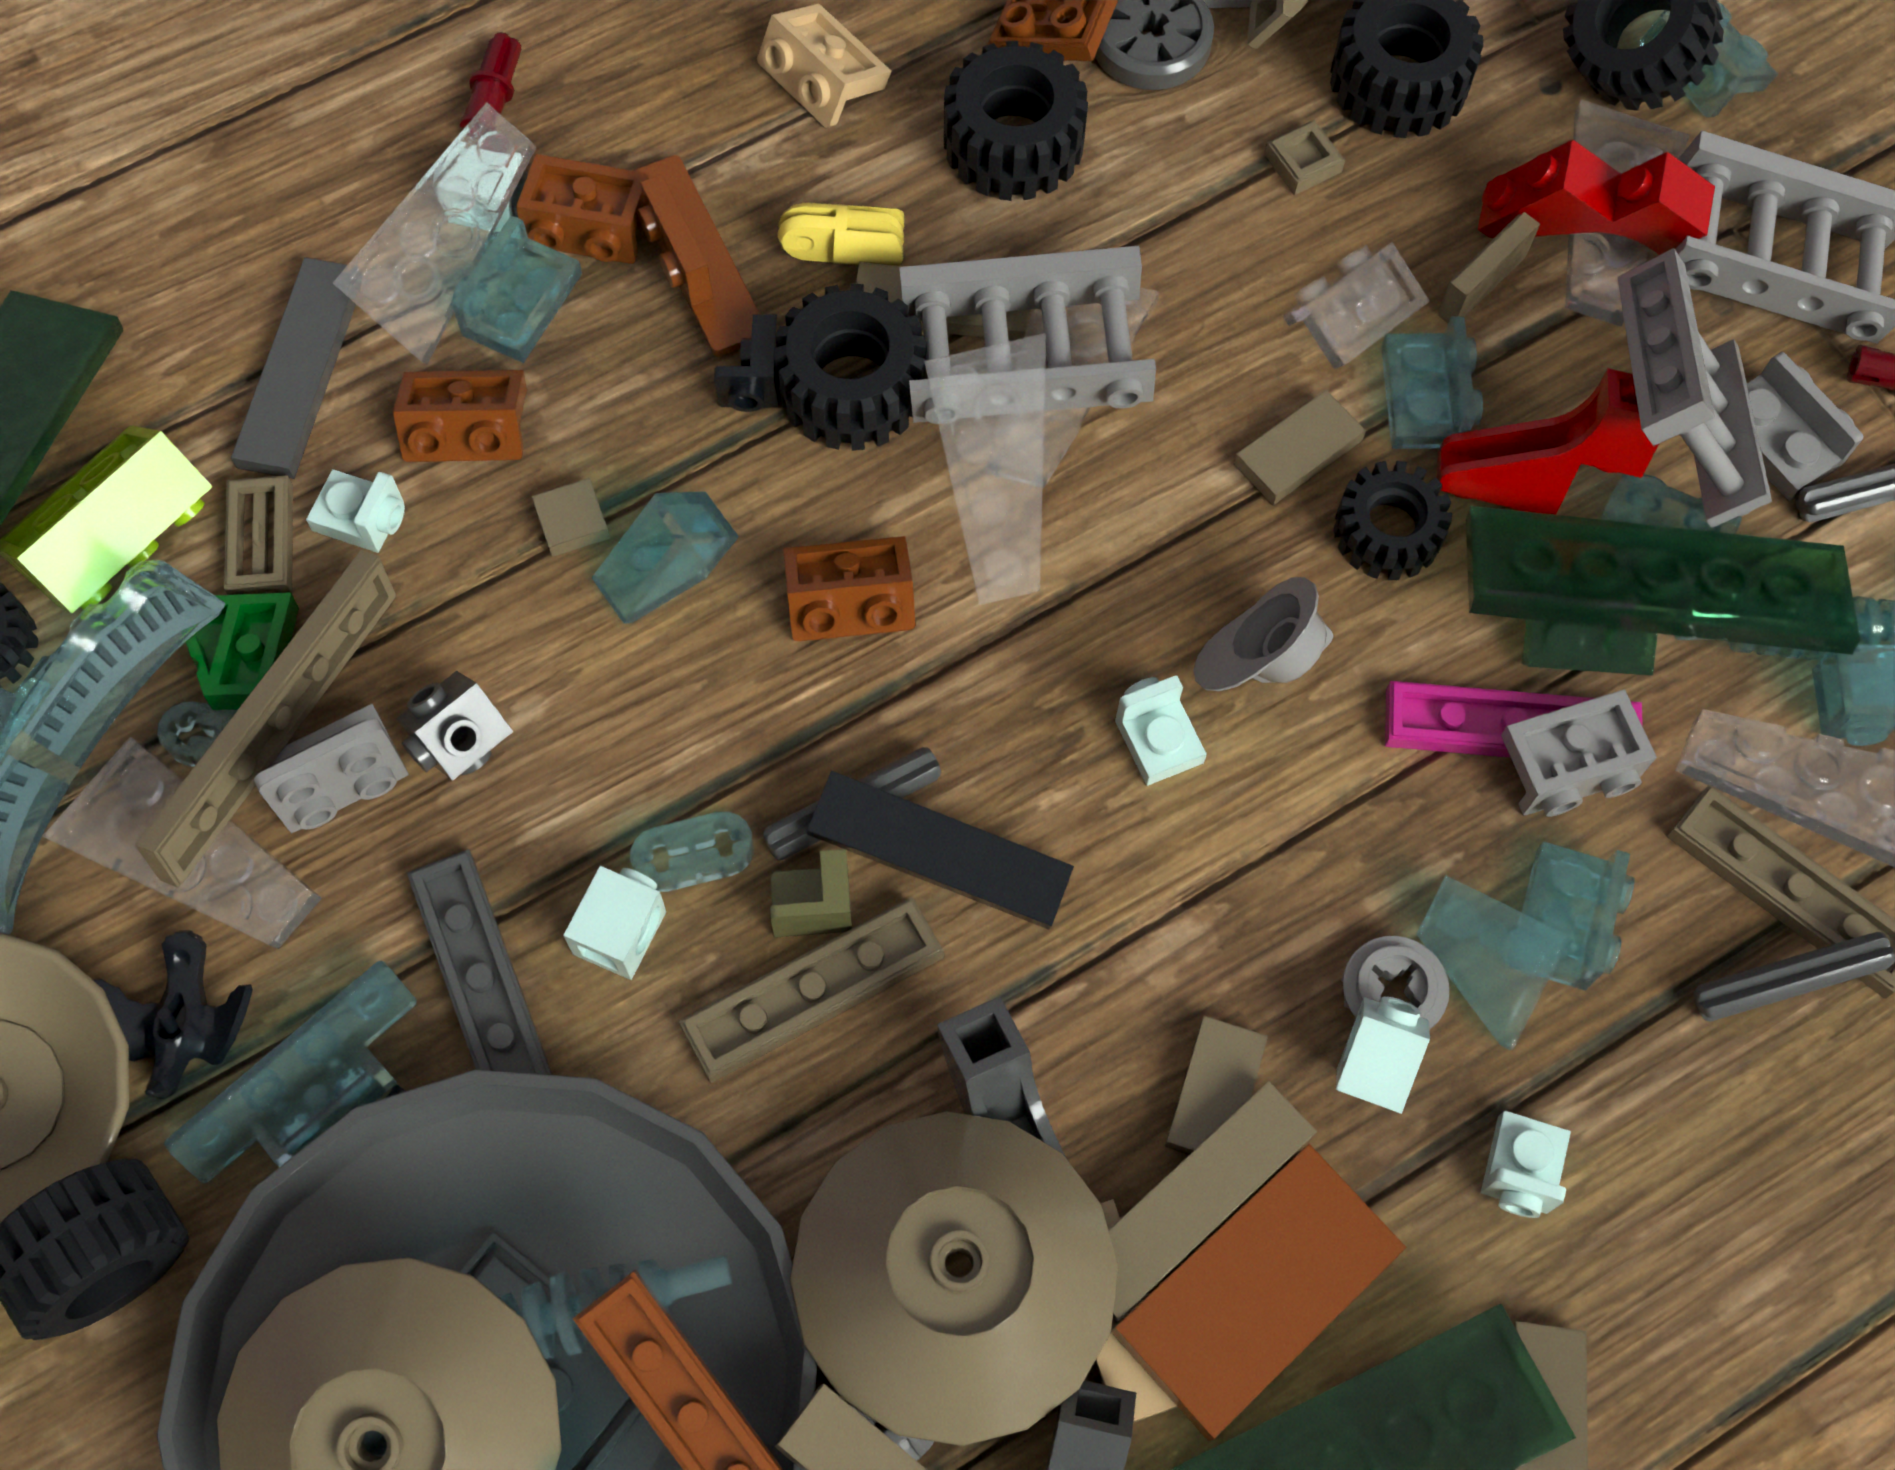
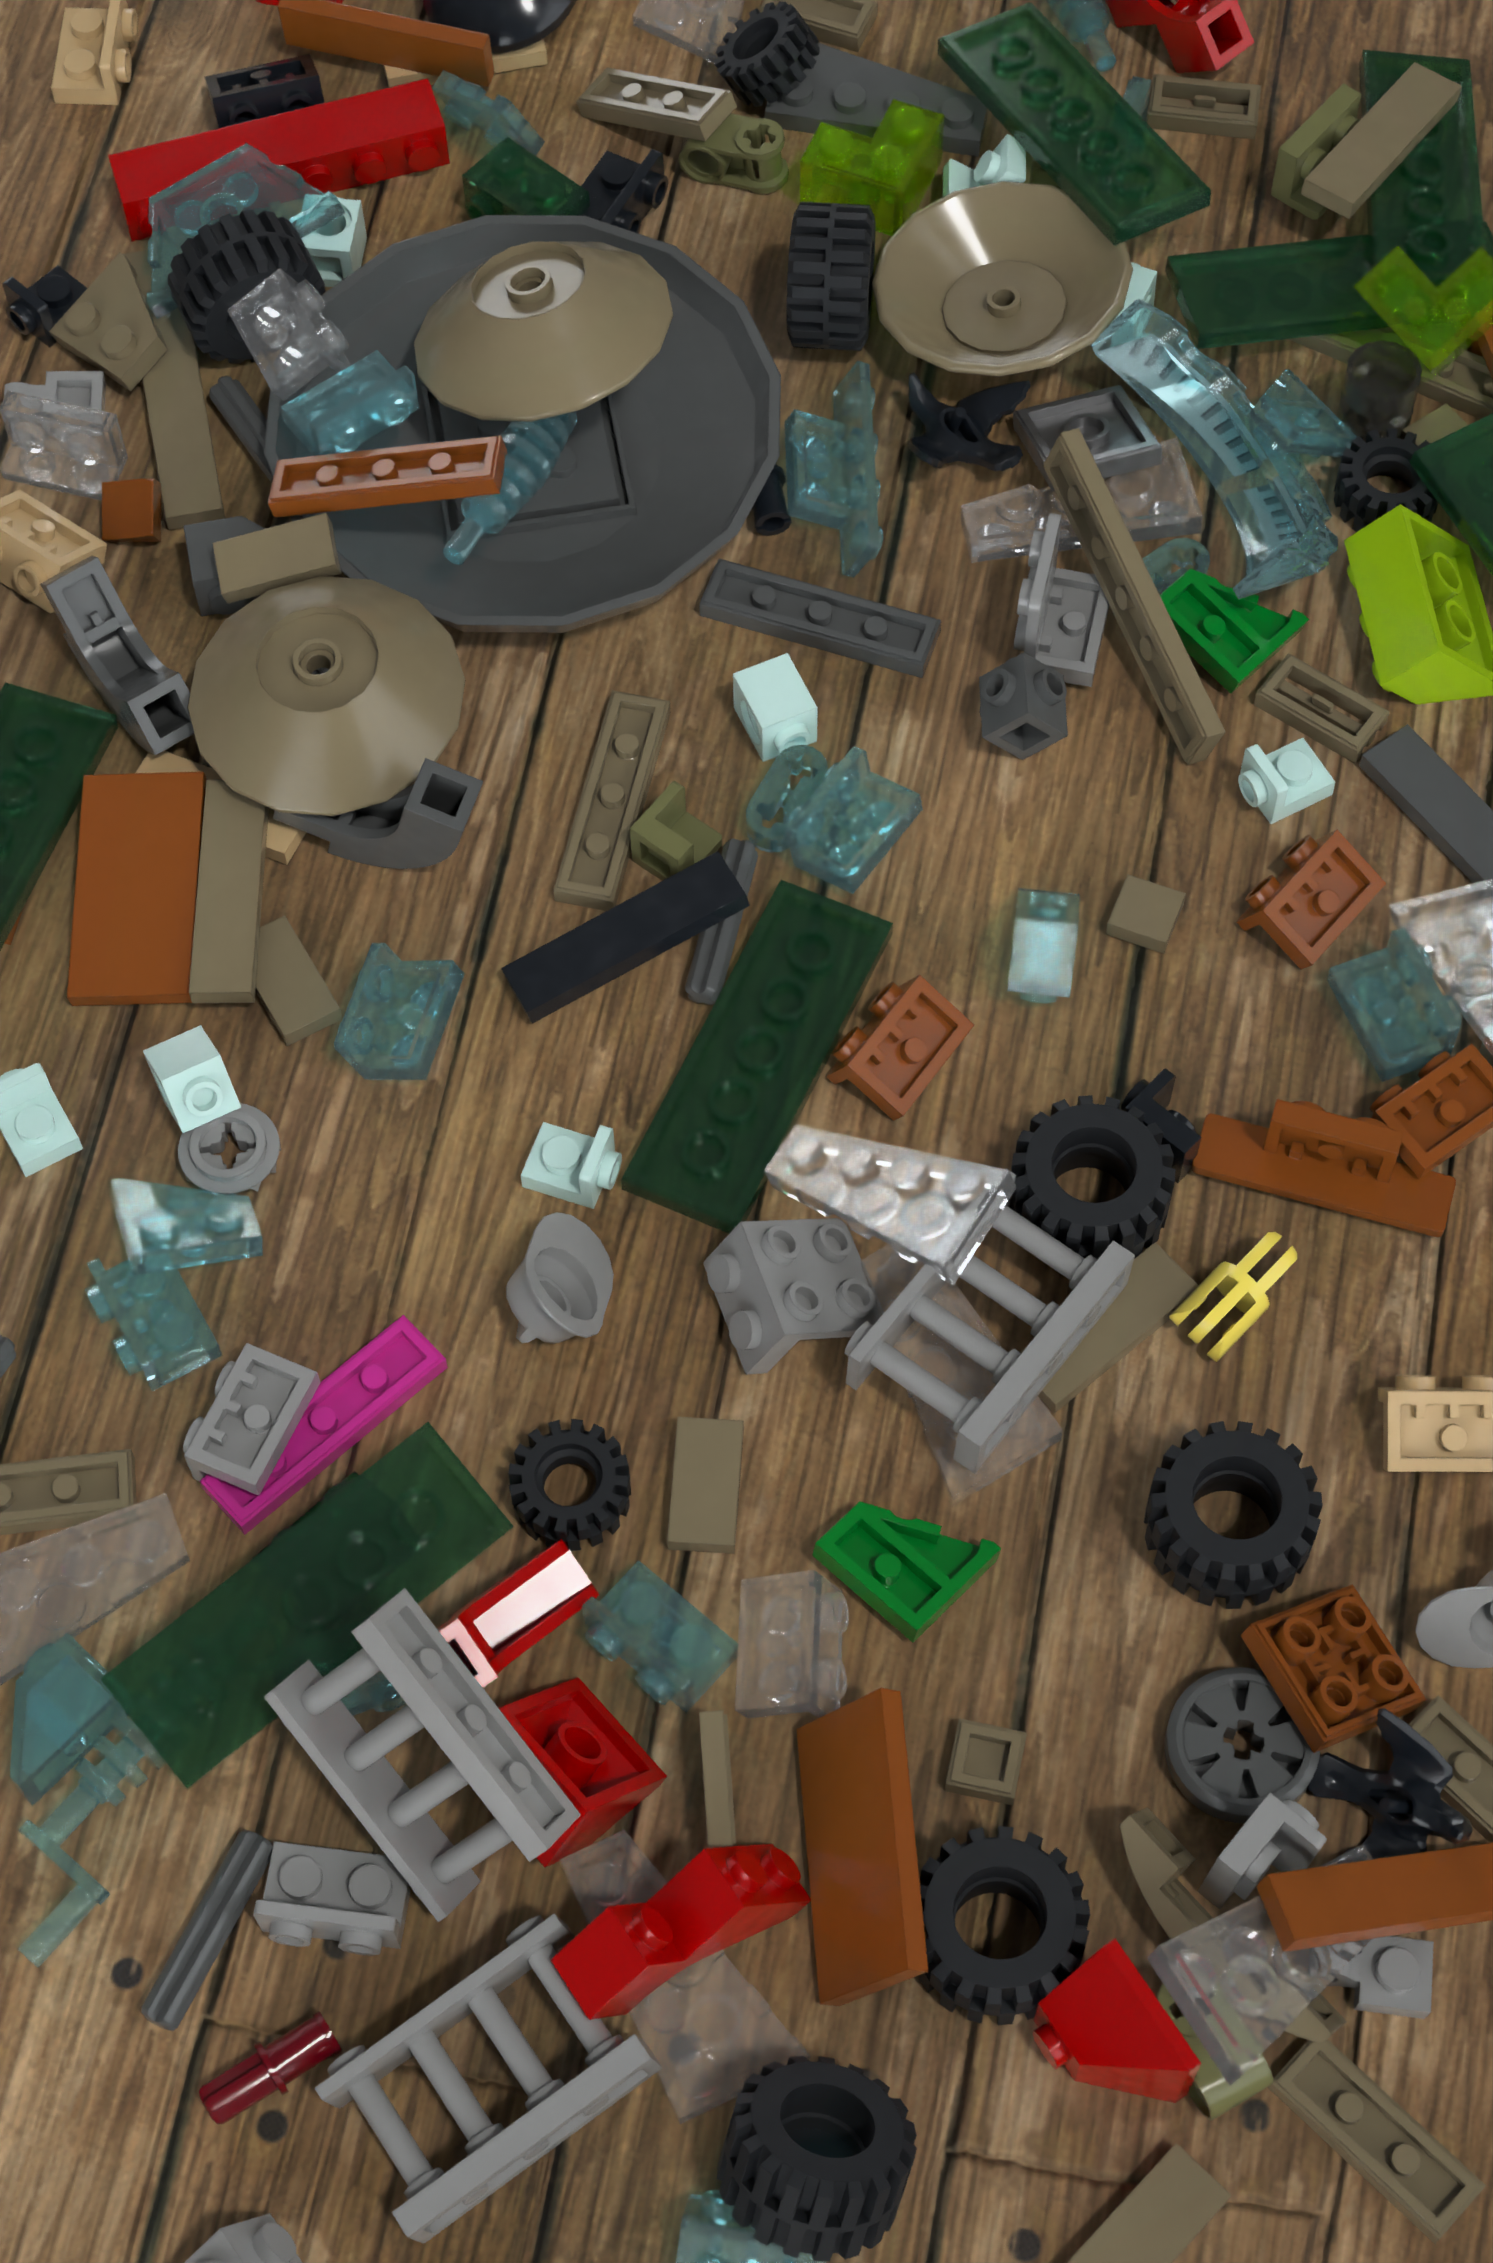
camera: 135 degrees right, 5 degrees down
none -> clear light blue bracket [334,943,465,1080]
none -> red slope [499,1677,667,1868]
none -> clear green tile [621,880,893,1234]
none -> light grey bracket [703,1218,883,1375]
none -> clear light blue bracket [785,746,923,894]
none -> dark orange tile [797,1688,928,2006]
none -> green wing [812,1501,1001,1643]
none -> flat silver tile [1013,385,1162,491]

